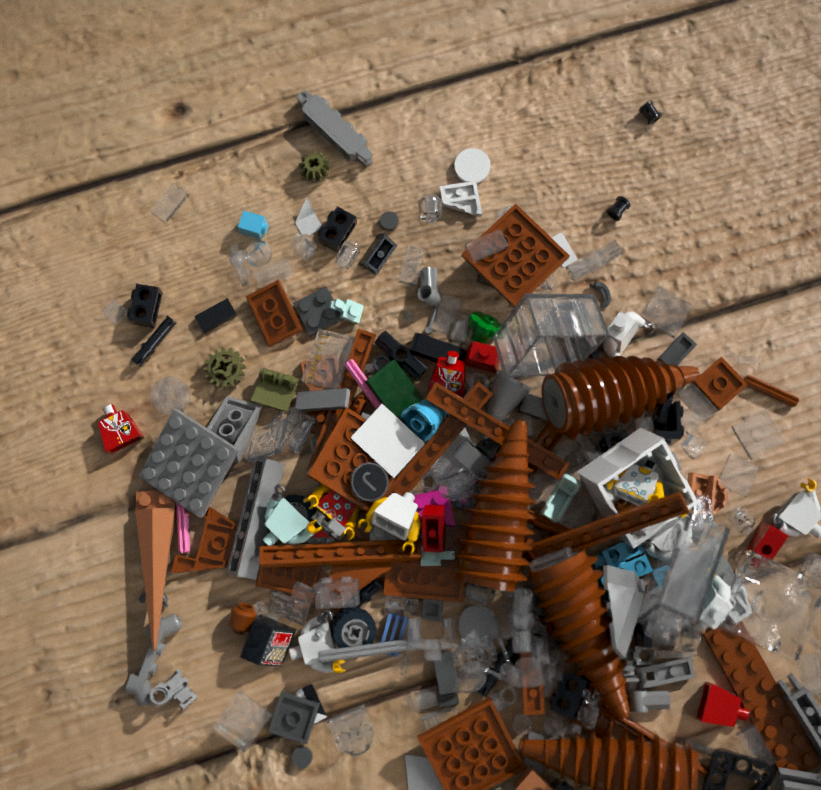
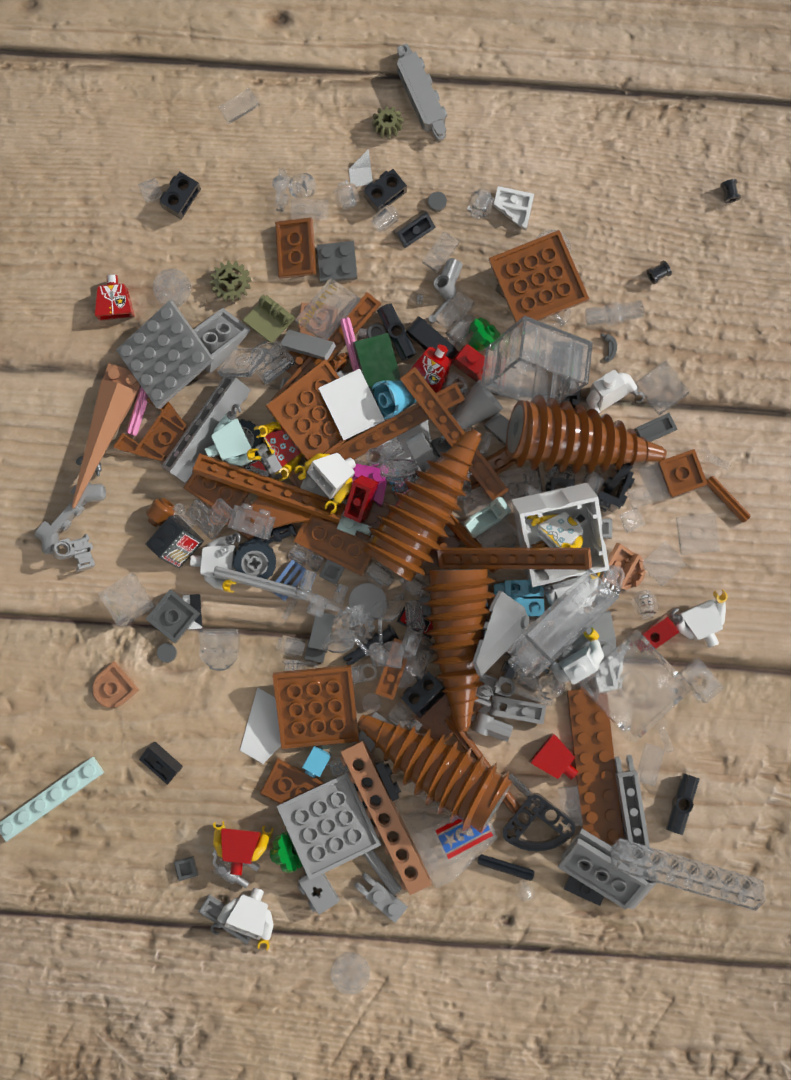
camera: 25 degrees right, 5 degrees up
black pin [131,316,177,367] -> none
black tile [194,298,238,334] -> none
medium azure brick [238,210,268,240] -> none
light aqua plate [329,299,364,324] -> none
black tile [349,462,389,502] -> none
white tile [454,148,491,183] -> none
clear plate [465,229,509,263] -> none
clear piece [508,588,534,653] -> none
clear tile [529,546,573,571] -> none
white sticker [551,233,578,267] -> none
clear plate [578,689,601,729] -> none

